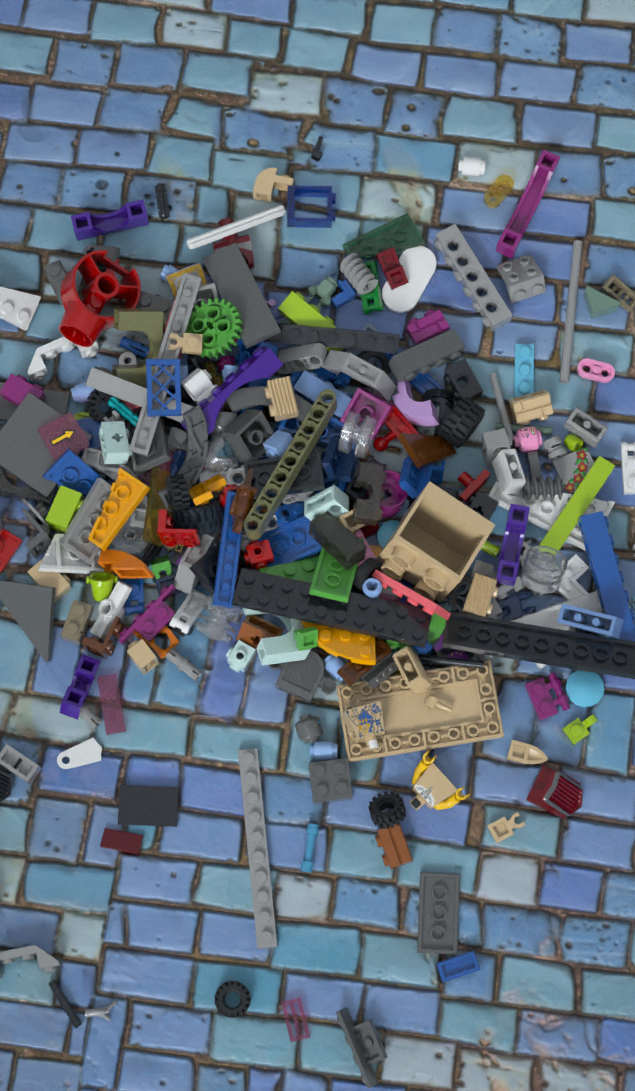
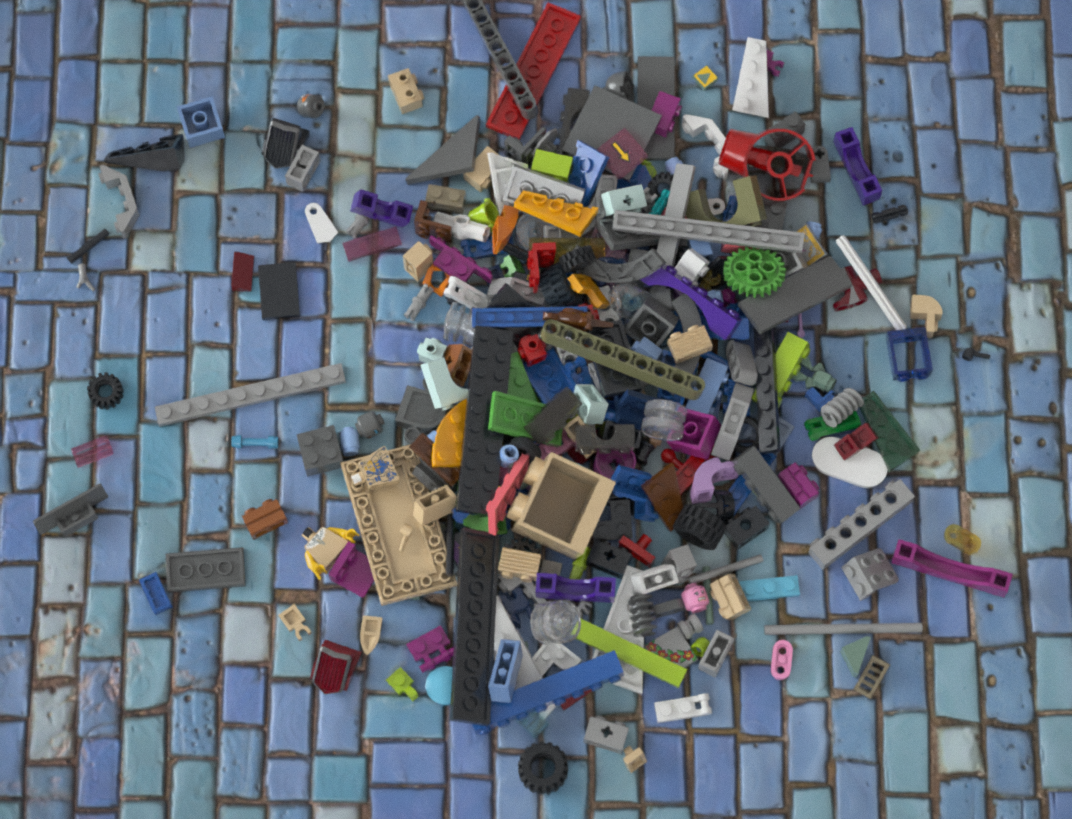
camera: 85 degrees right, 5 degrees down
blue window [146,359,181,417] -> none
tan plate [168,333,202,355] -> none
bright green tile [294,626,318,651] -> none
black tyre [368,792,406,829] -> none
white brick [458,156,485,176] -> none
none -> magenta bracket [328,541,374,598]

